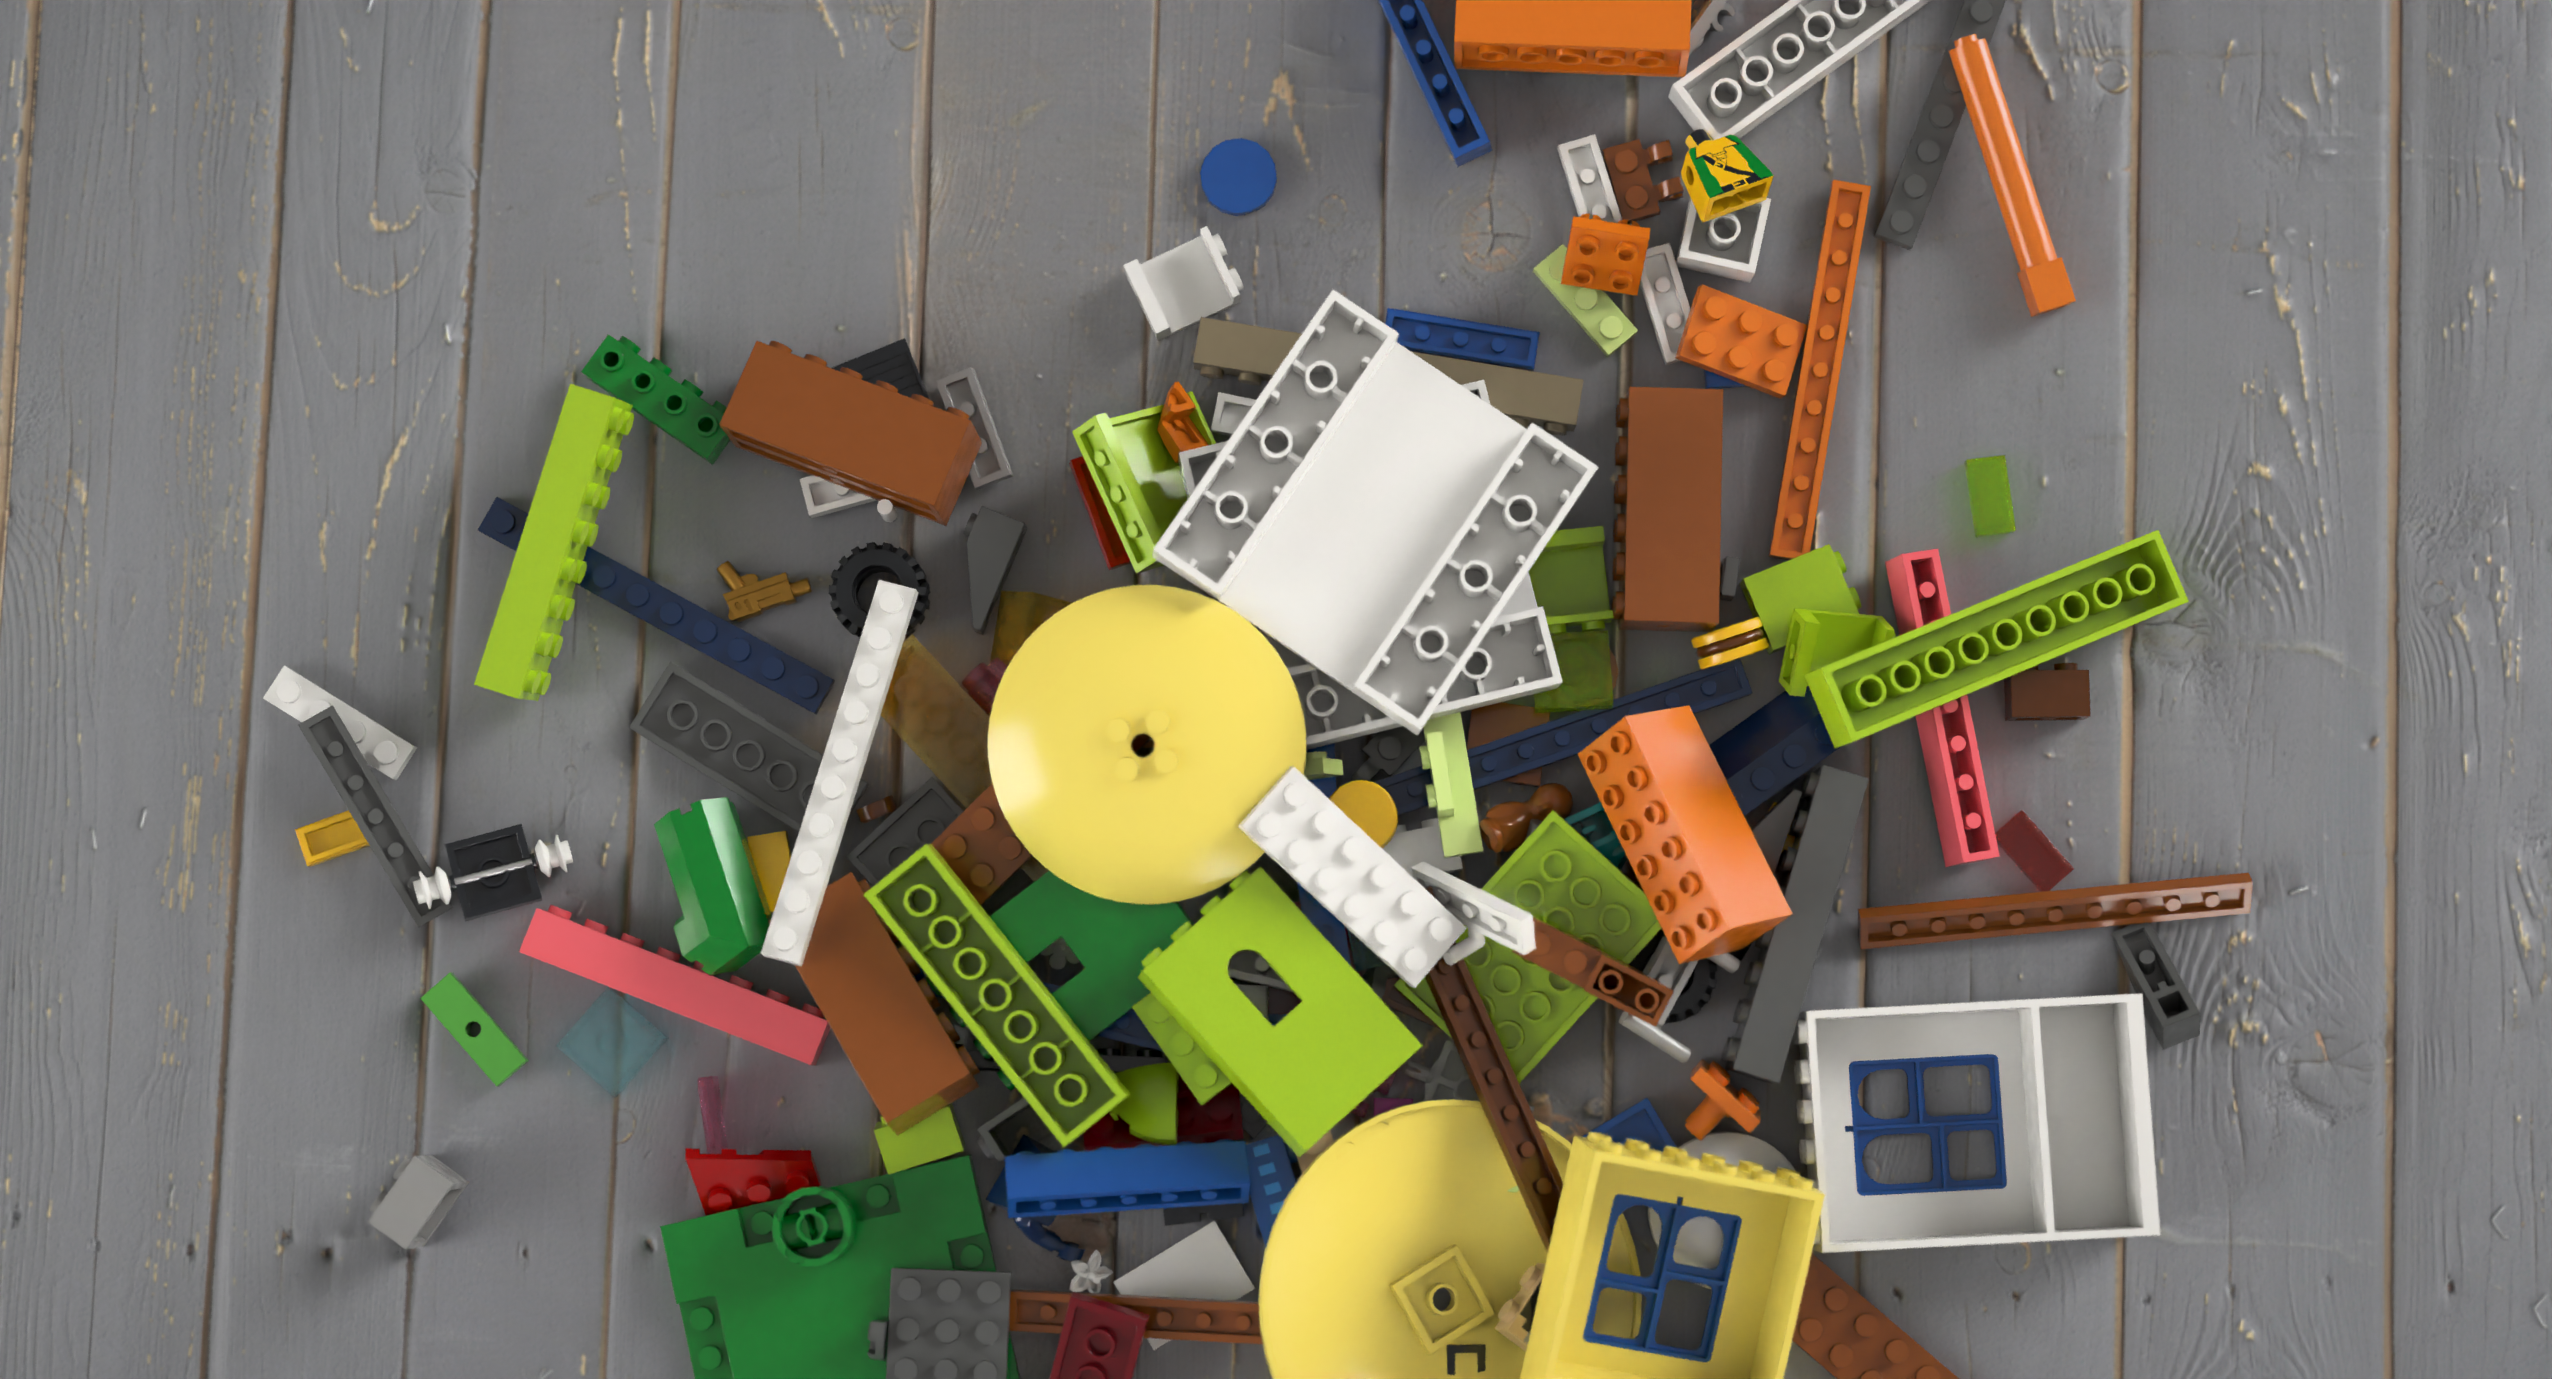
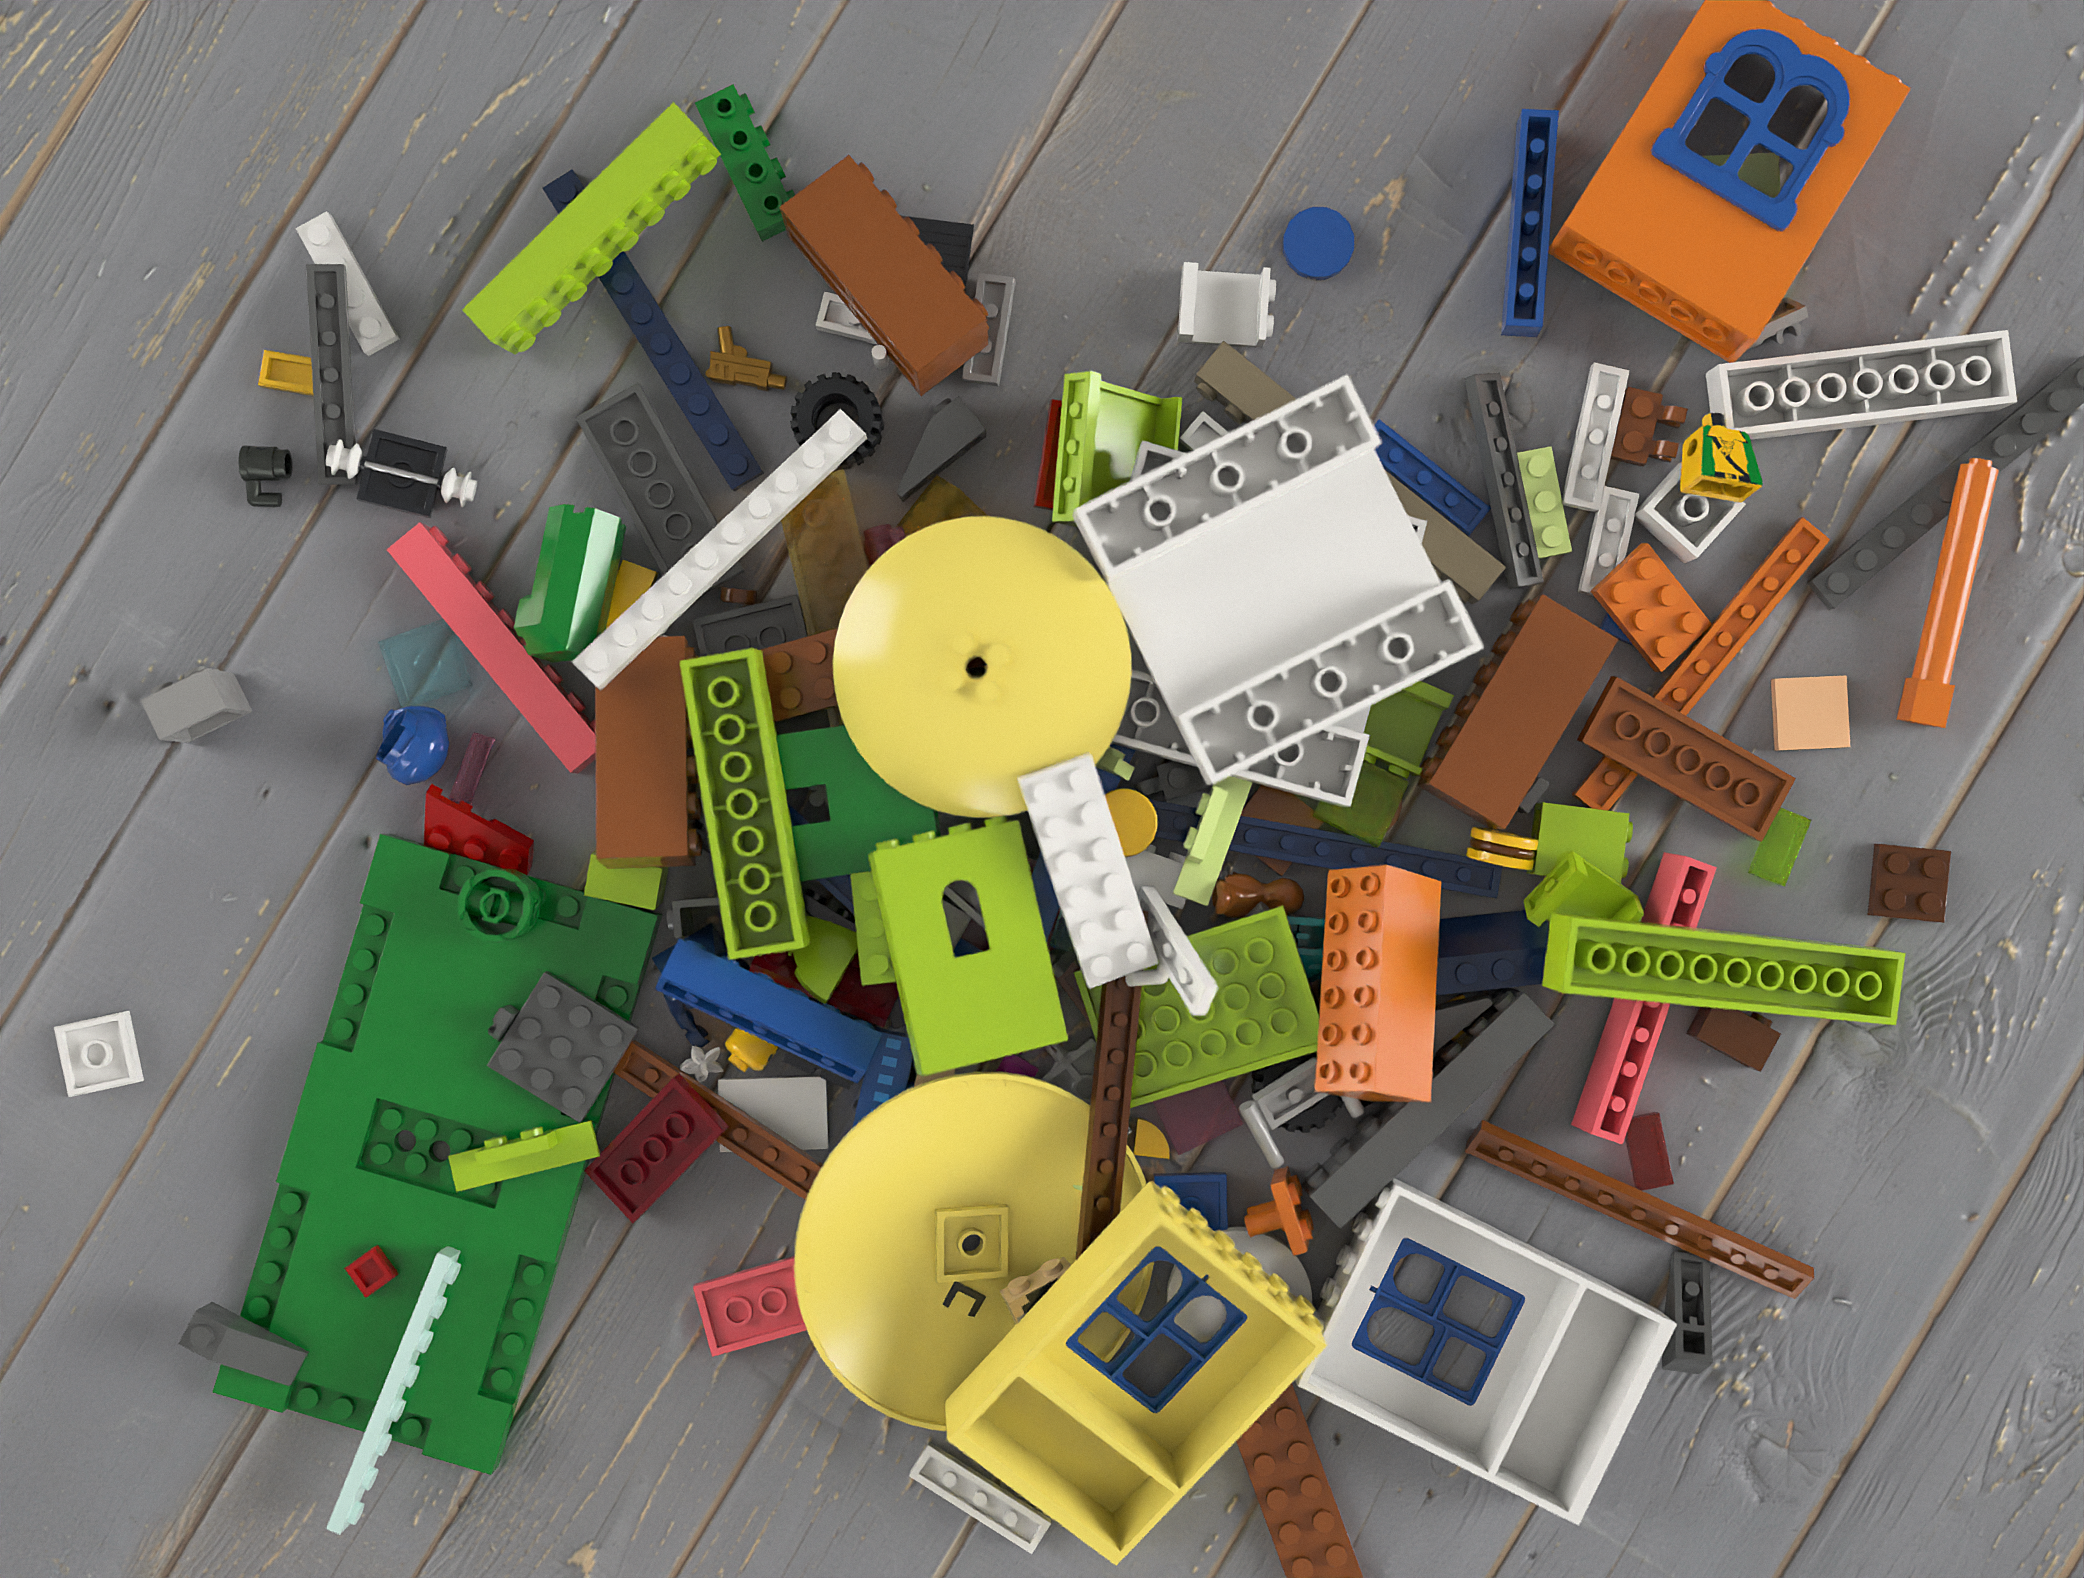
camera: 25 degrees right, 5 degrees up
bright green tile [420,972,529,1087] -> none
orange slope [1157,381,1208,463] -> none
dark orange slope [1513,916,1674,1027] -> none
orange plate [1561,214,1650,296] -> none
none -> pearl dark grey piece [238,445,292,507]
none -> blue helmet [375,706,449,785]
none -> yellow head [725,1027,779,1073]
none -> yellow tile [1133,1117,1170,1159]
none -> clear pink tile [1153,1080,1243,1155]
none -> dark grey plate [1464,373,1544,589]
none -> dark orange plate [1577,676,1796,842]
none -> light nougat tile [1771,675,1850,751]
none -> reddish brown plate [1868,844,1951,923]

